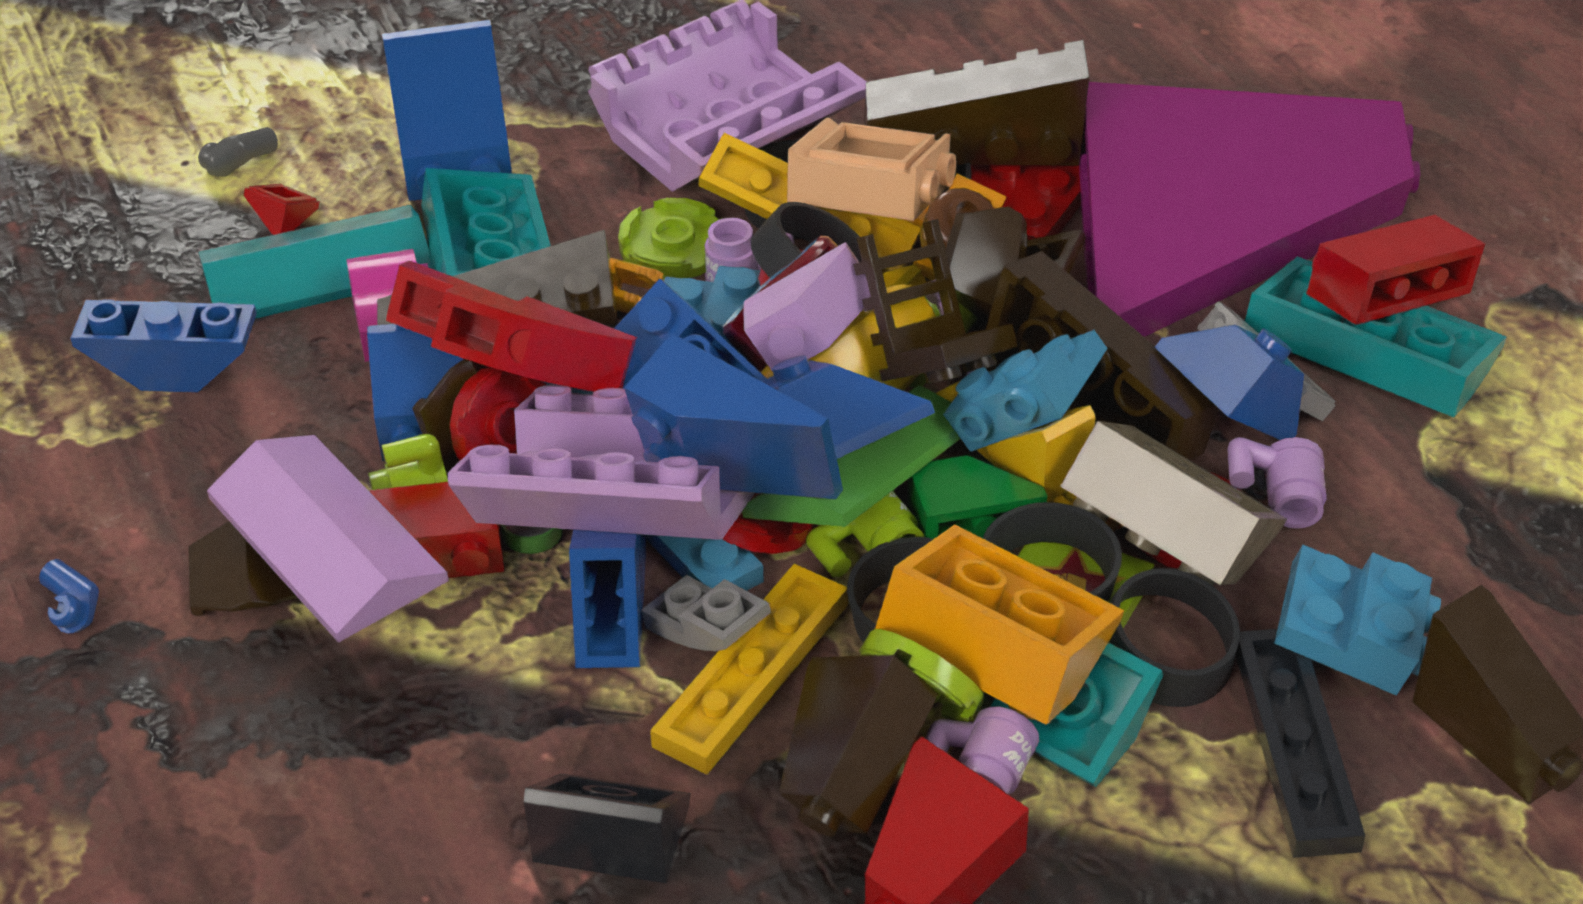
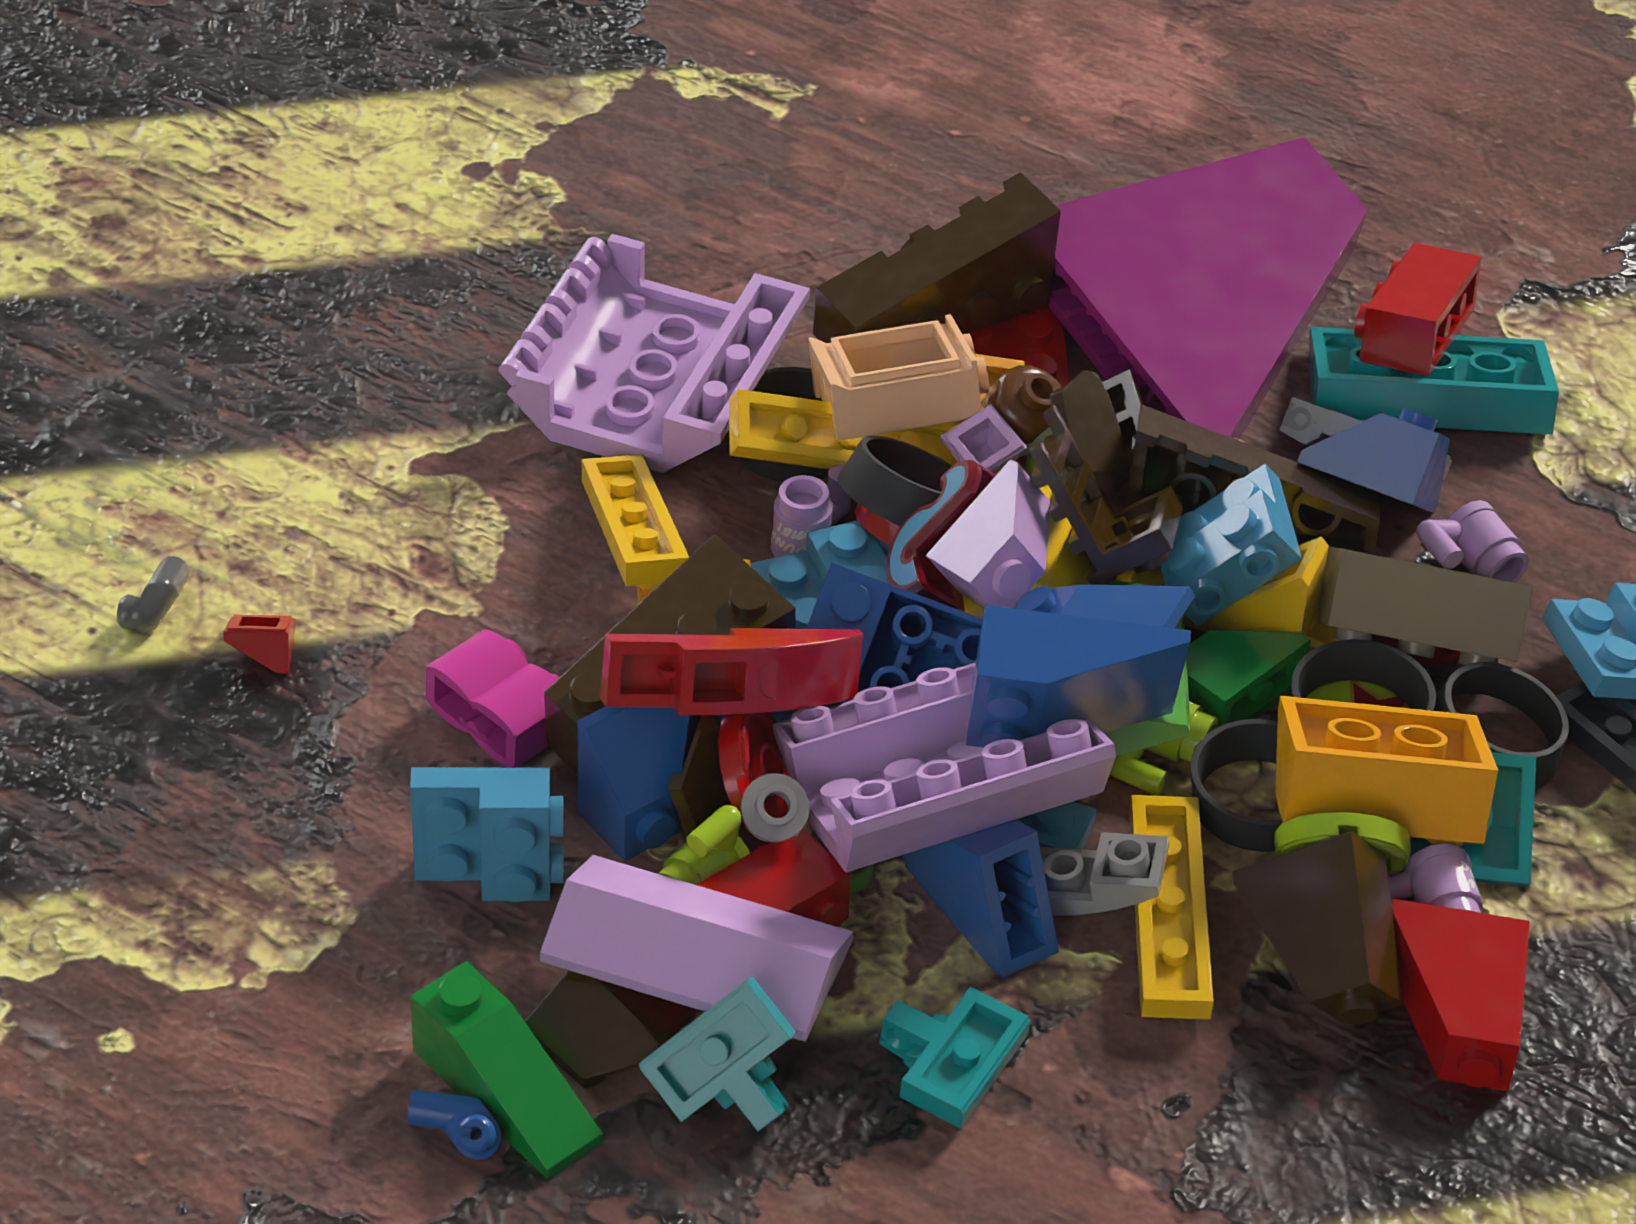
camera: 35 degrees left, 0 degrees up
blue slope [70,299,257,392] -> none
teal slope [198,205,433,319] -> none
blue slope [382,20,512,201] -> none
teal slope [421,168,551,276] -> none
black slope [523,773,691,883] -> none
lime tile [618,198,720,280] -> none
none -> dark azure plate [410,767,564,902]
none -> green slope [410,961,603,1179]
none -> yellow plate [581,454,689,590]
none -> teal hinge [638,976,796,1131]
none -> light grey plate [740,773,809,843]
none -> teal hinge [879,987,1031,1129]
none -> lavender slope [940,404,1028,473]

